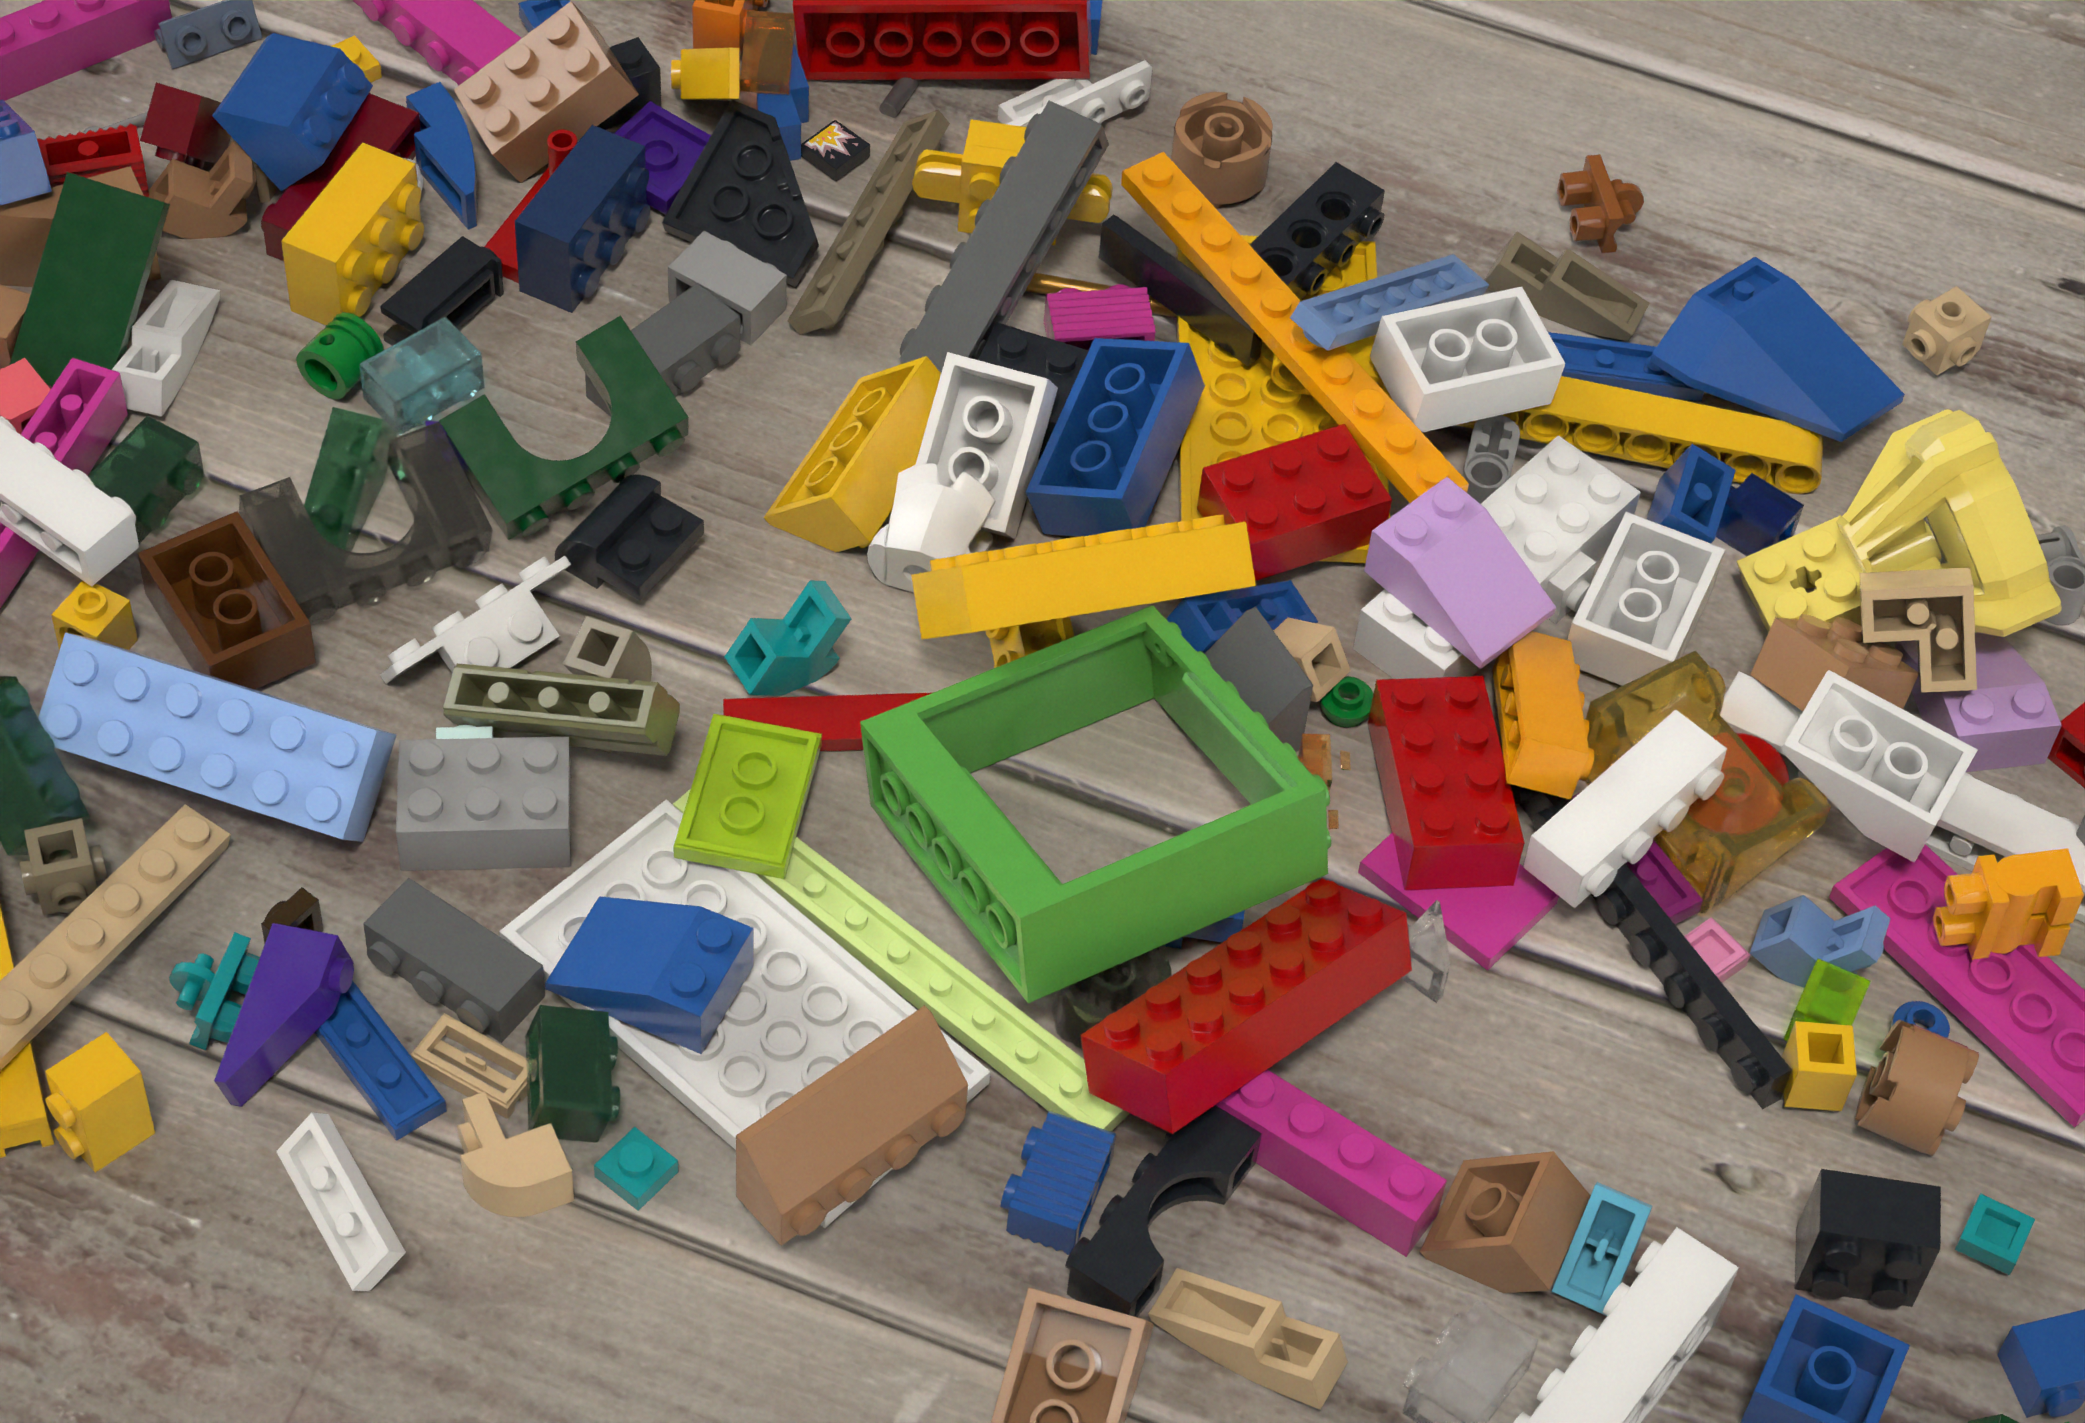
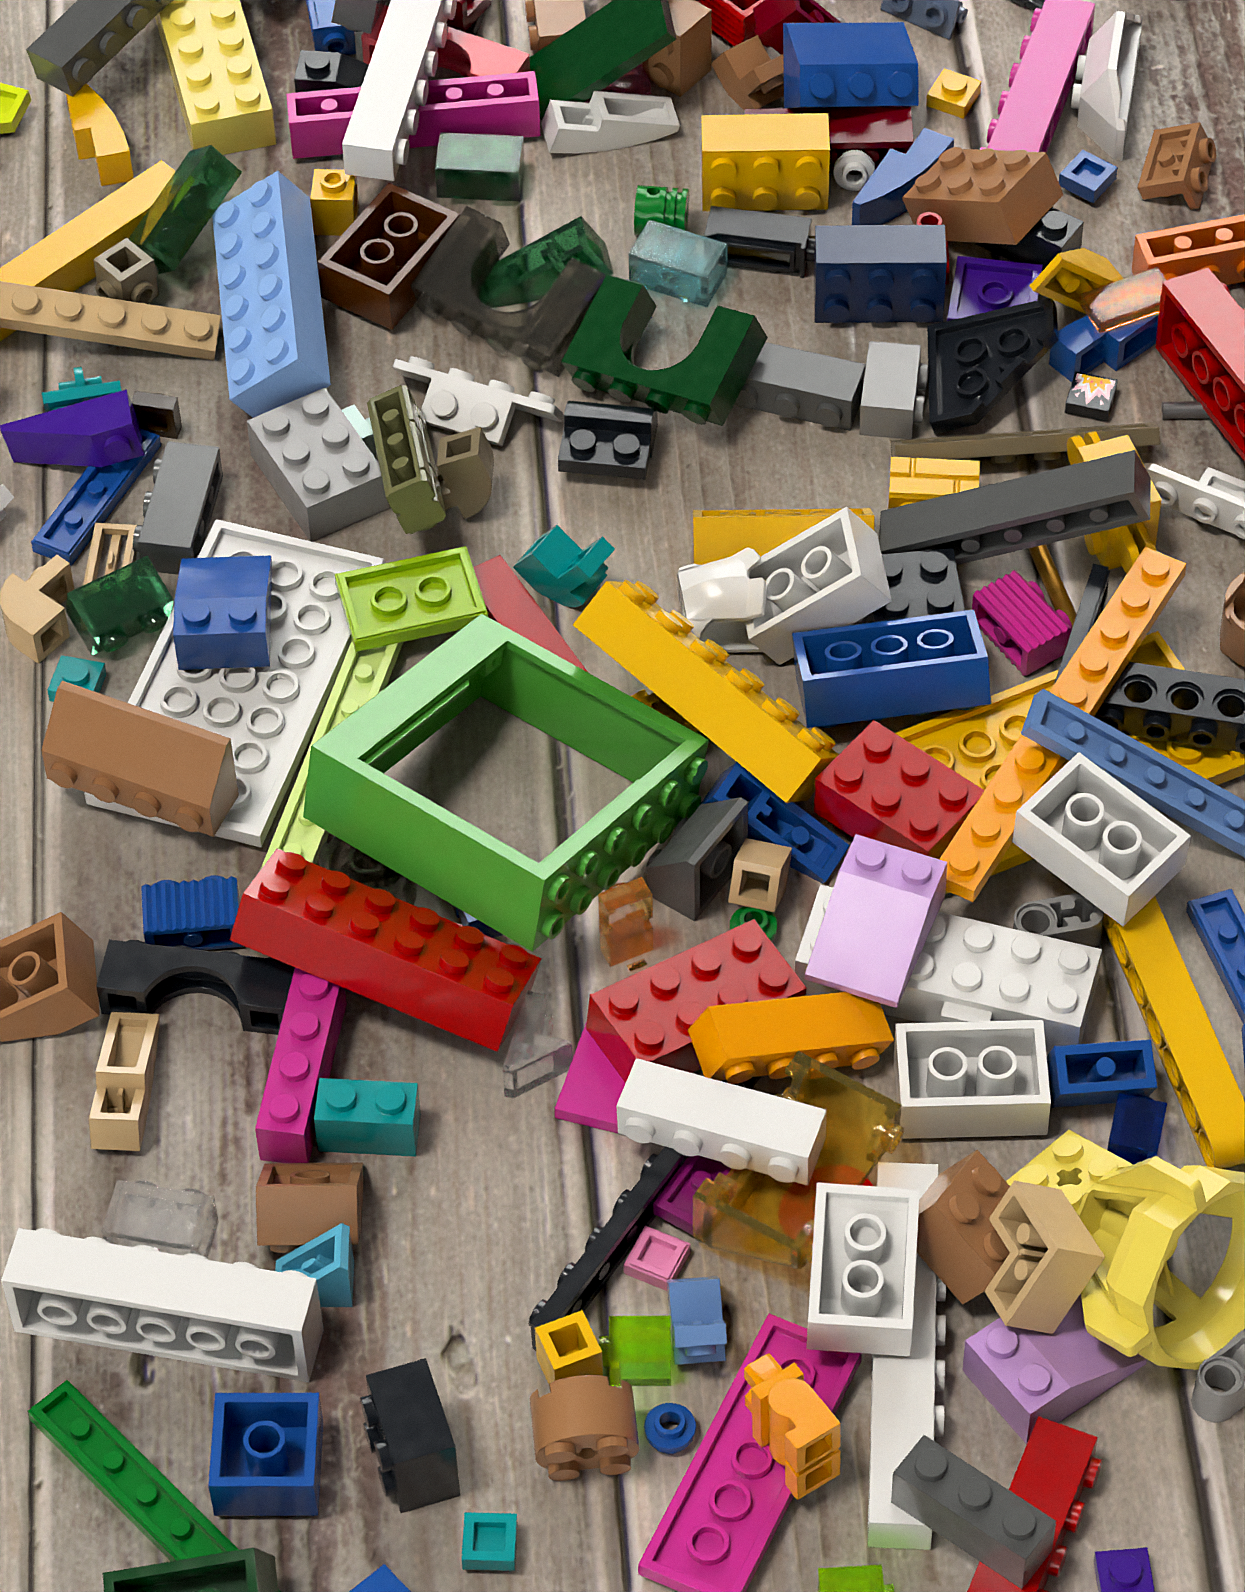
camera: 70 degrees right, 0 degrees up
none -> teal brick [314,1078,421,1157]
none -> yellow brick [888,457,980,509]

